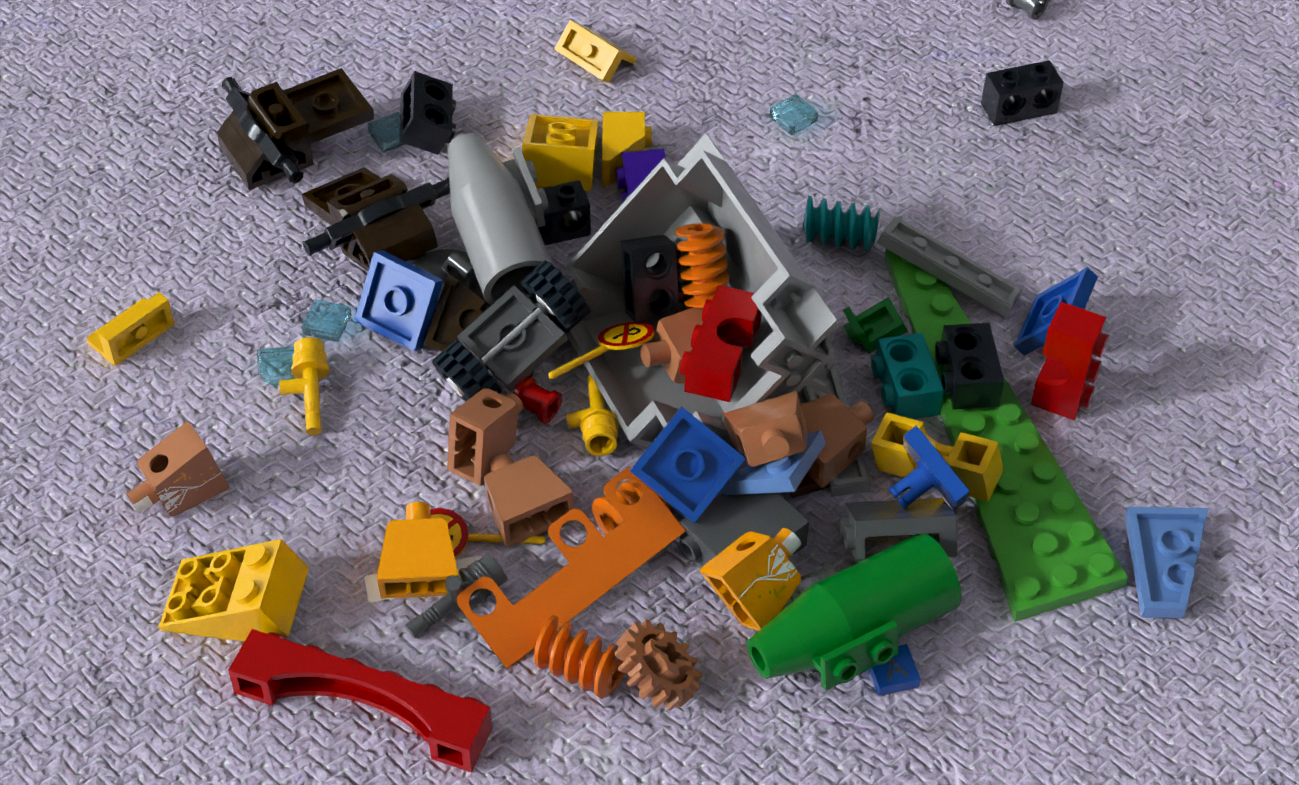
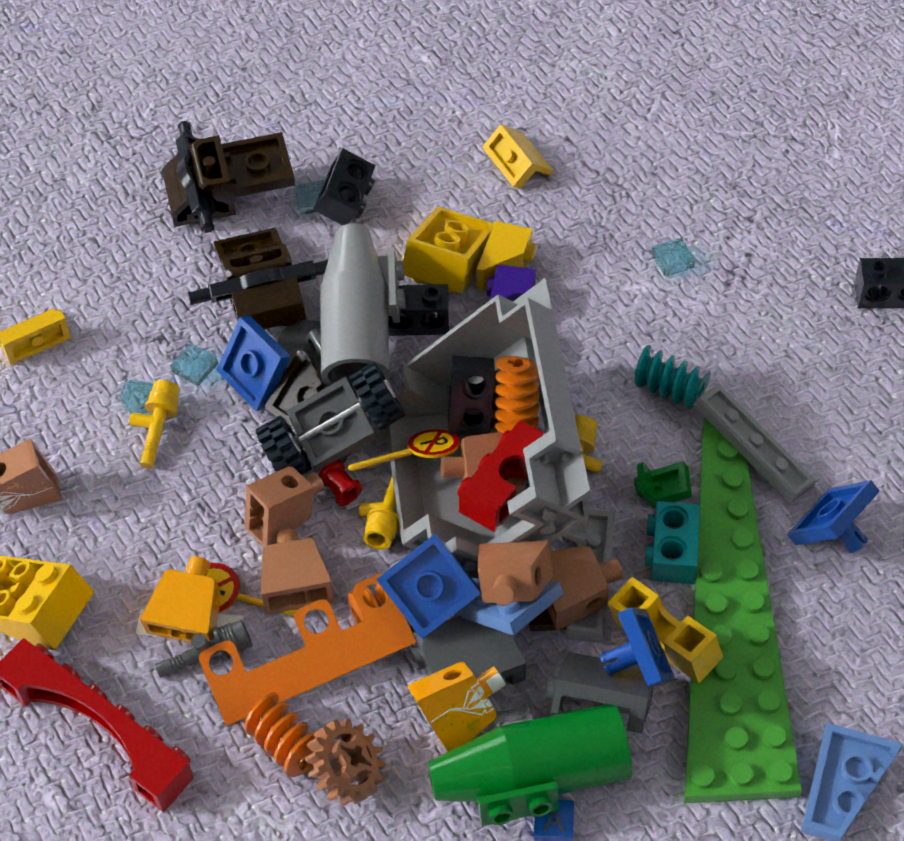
camera: 20 degrees right, 5 degrees up
black brick [935,323,1004,410] -> none
red arch [1031,302,1109,420] -> none

